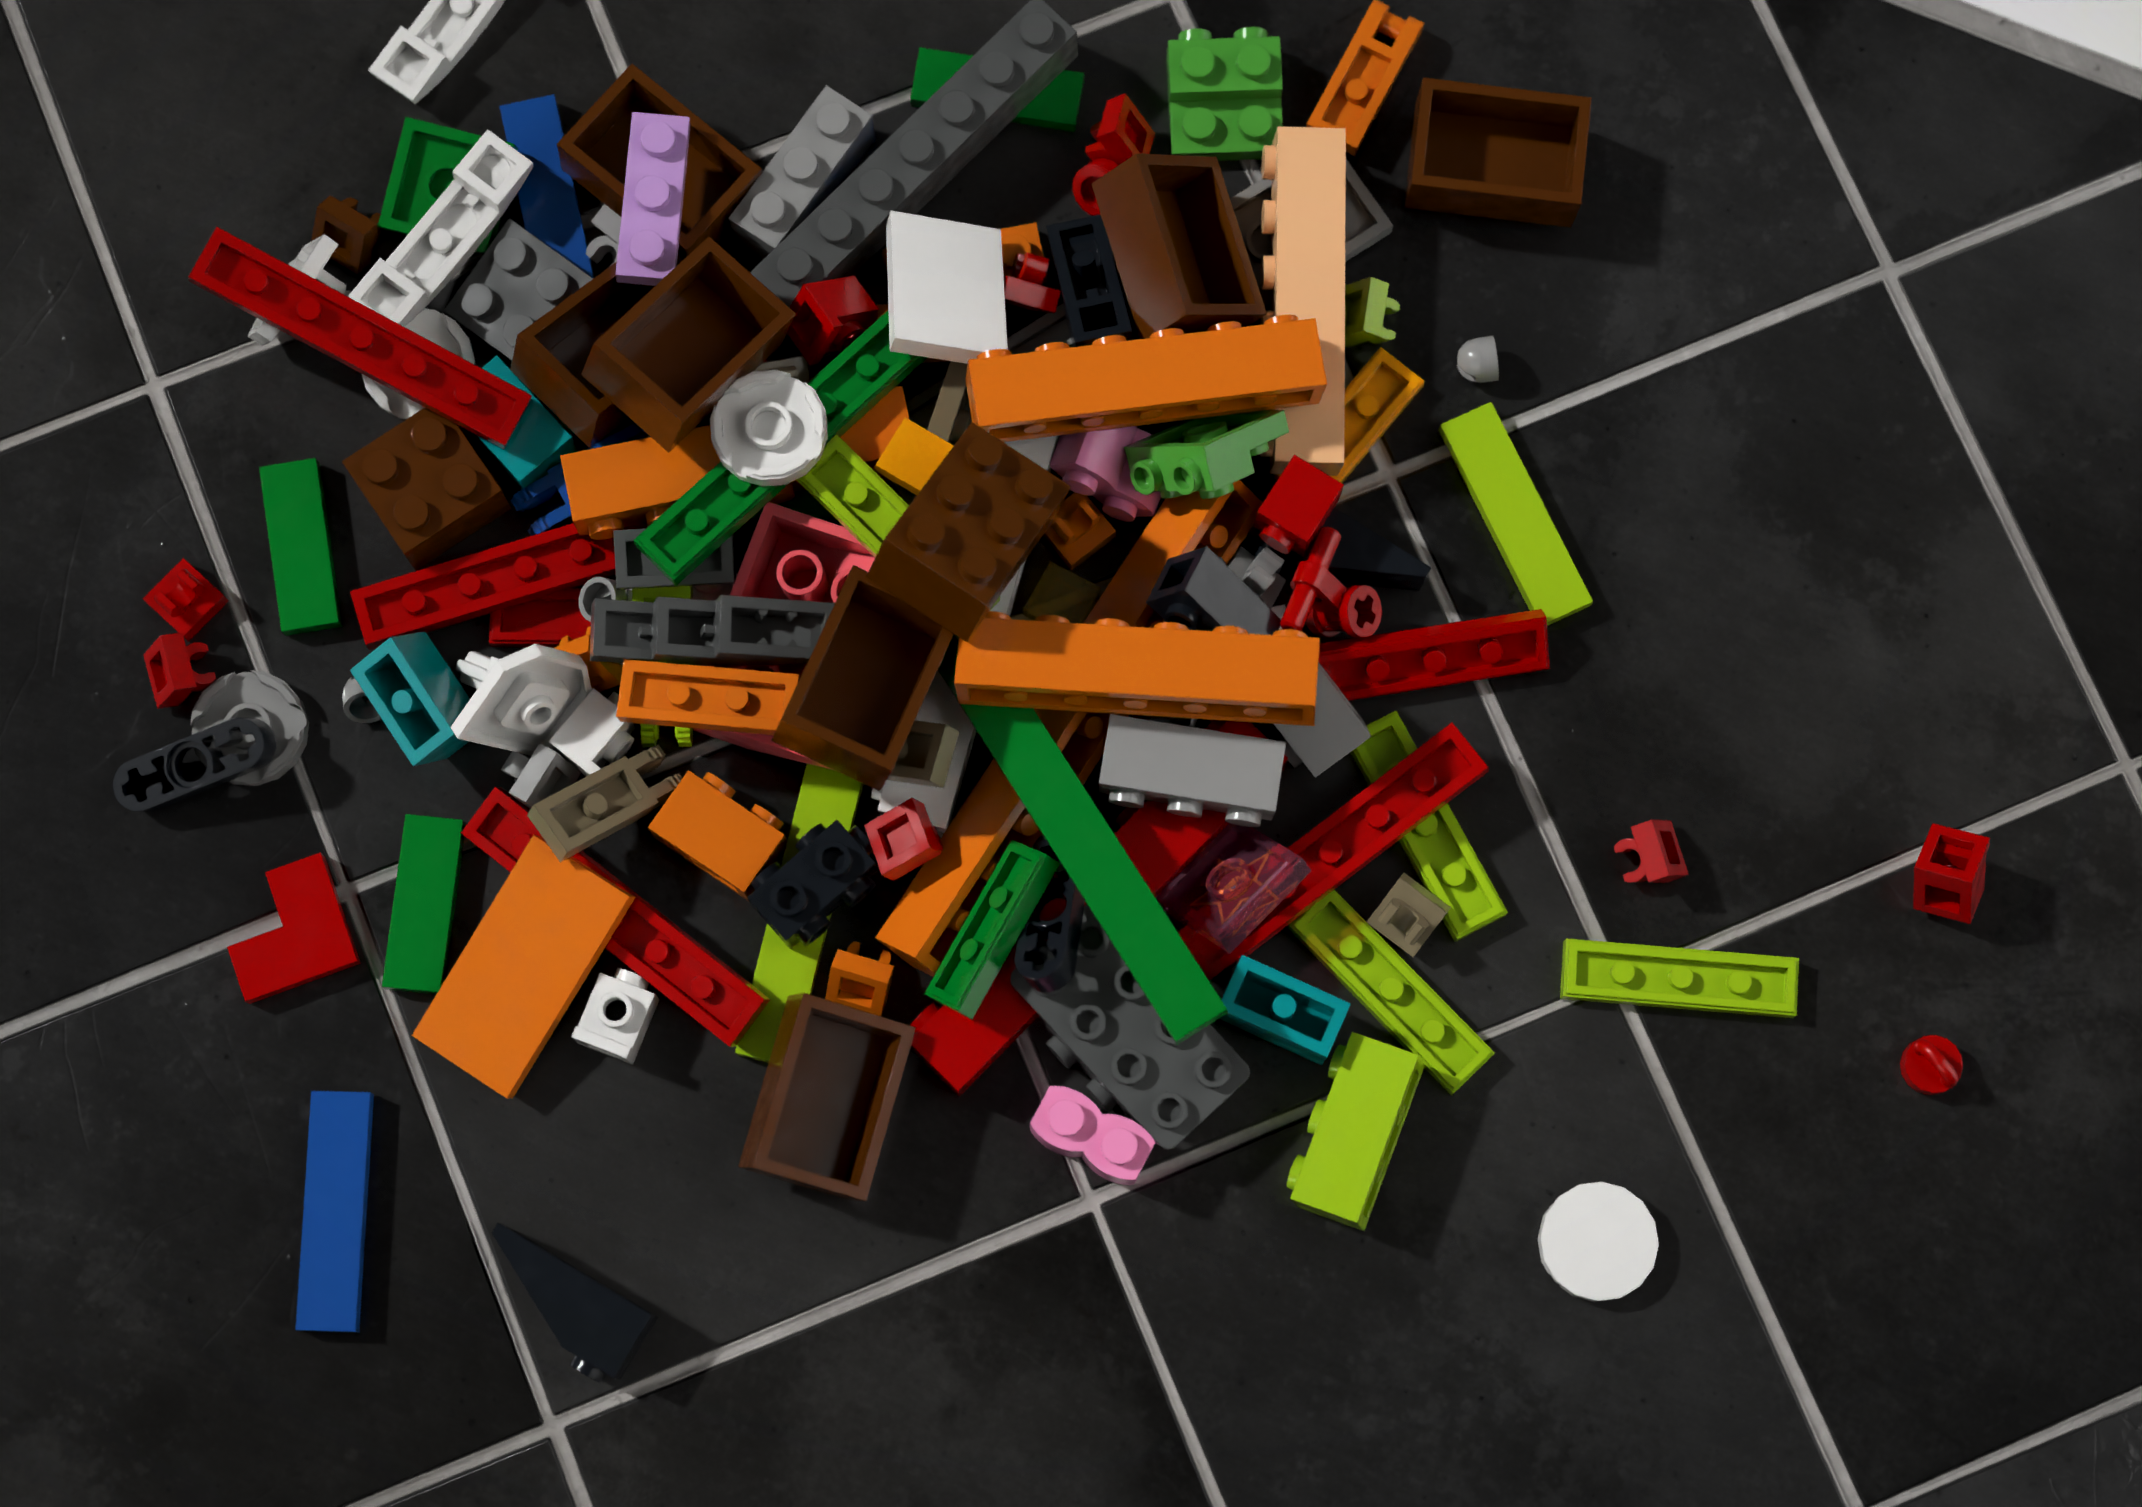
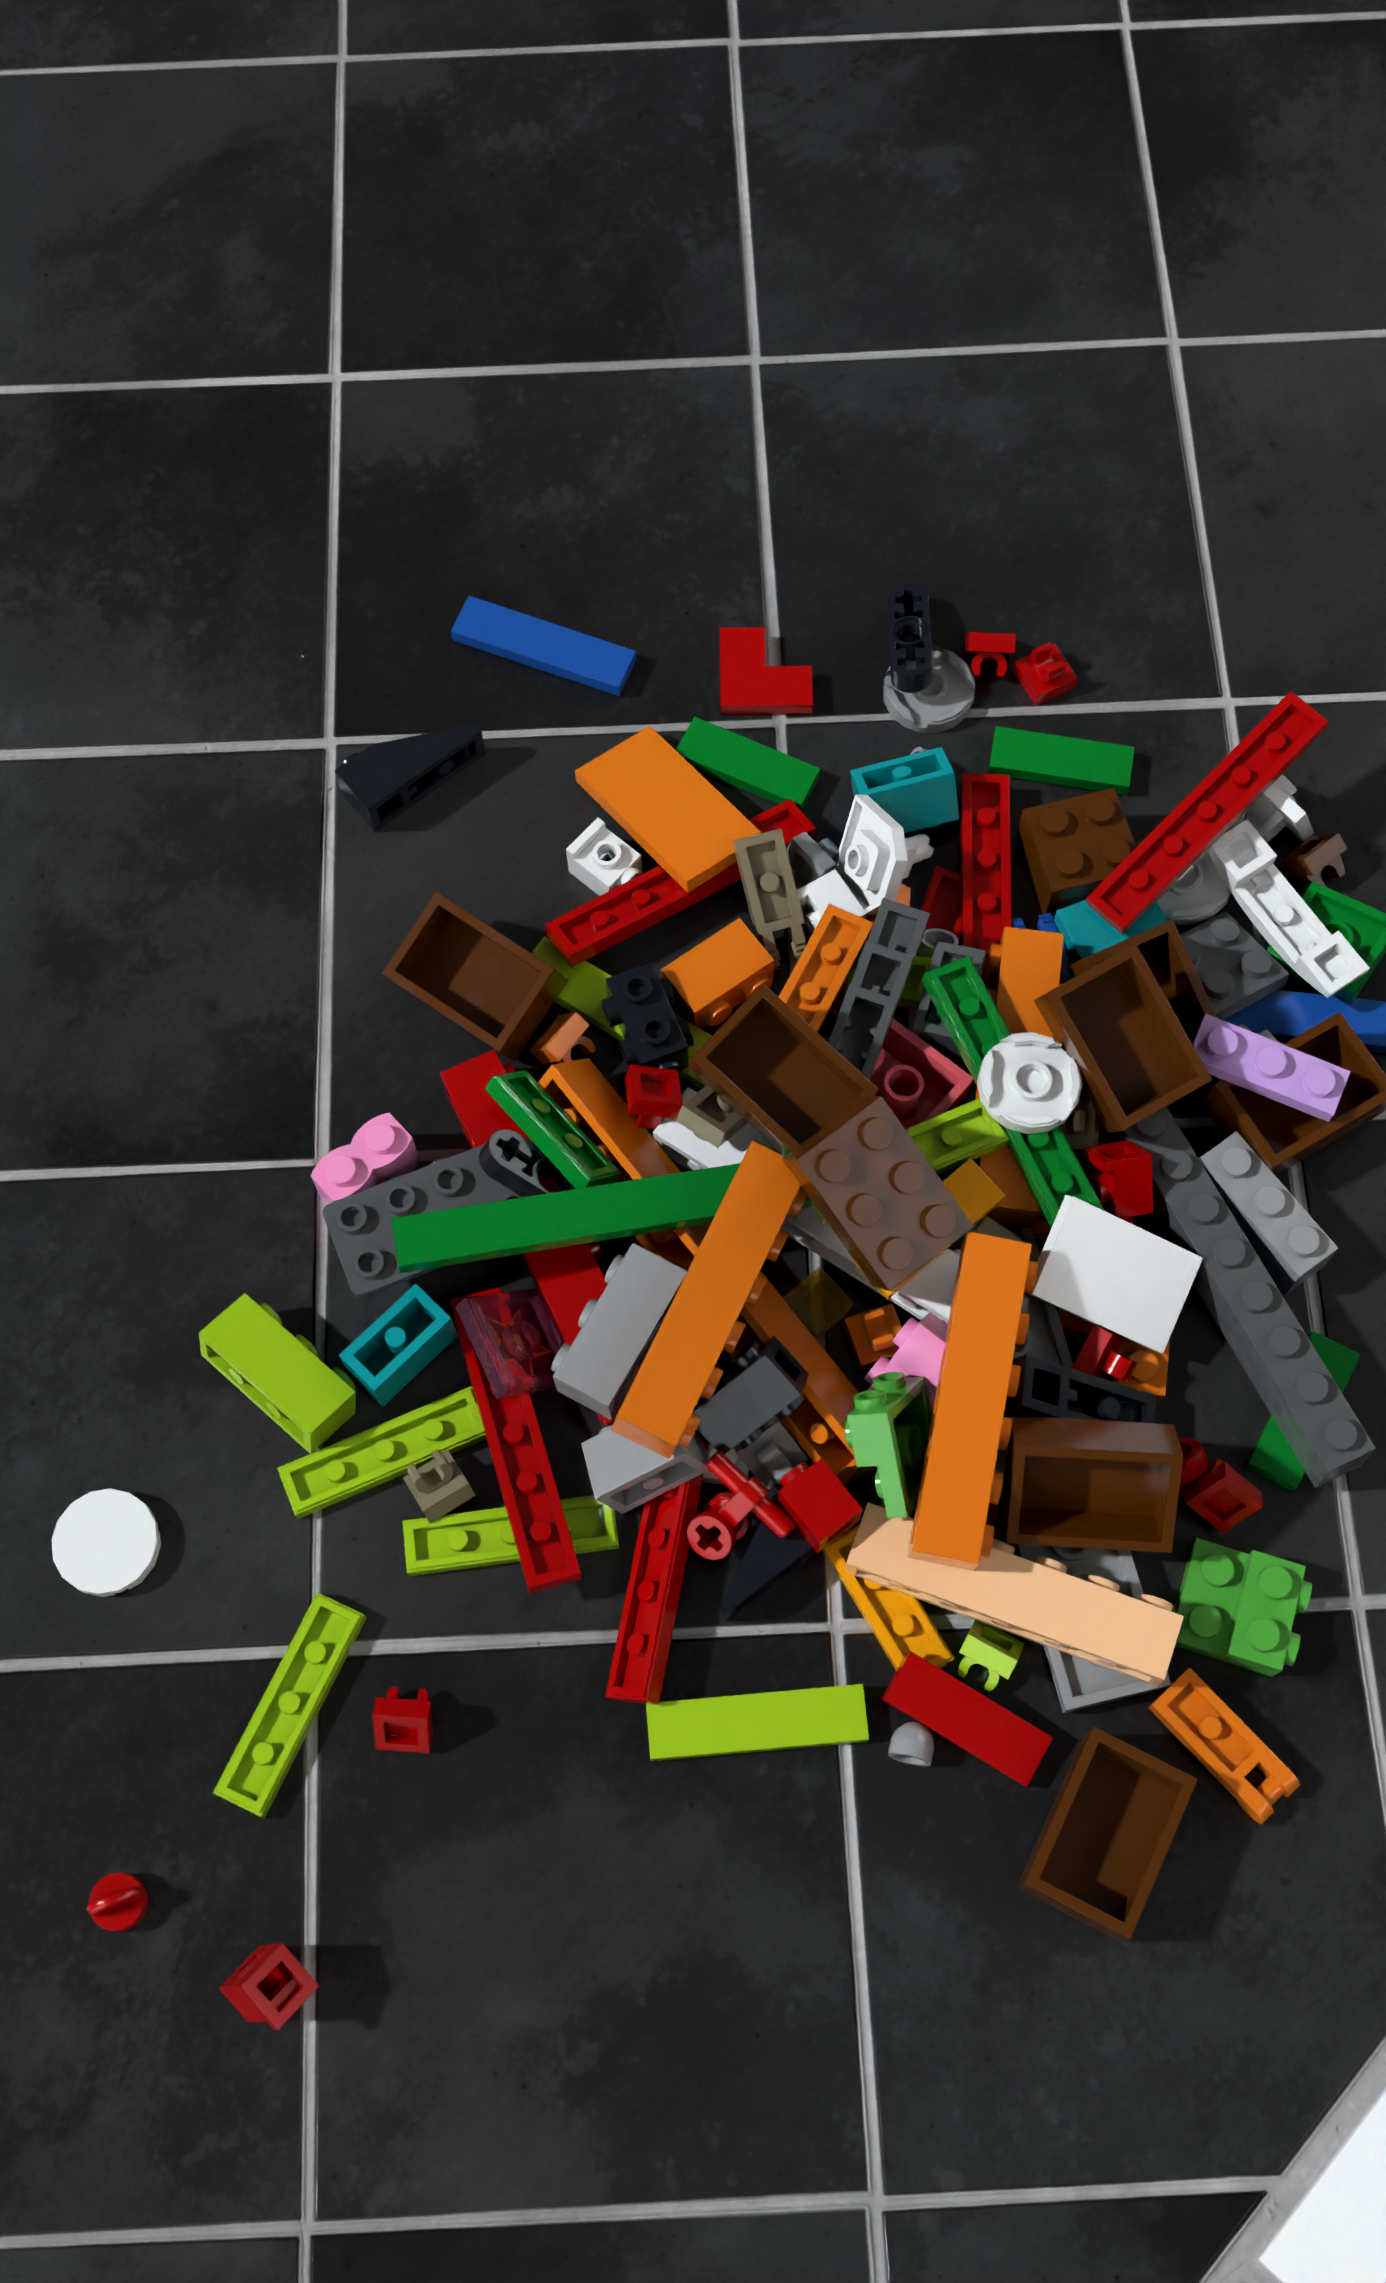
camera: 115 degrees right, 10 degrees down
none -> red tile [881,1651,1053,1787]

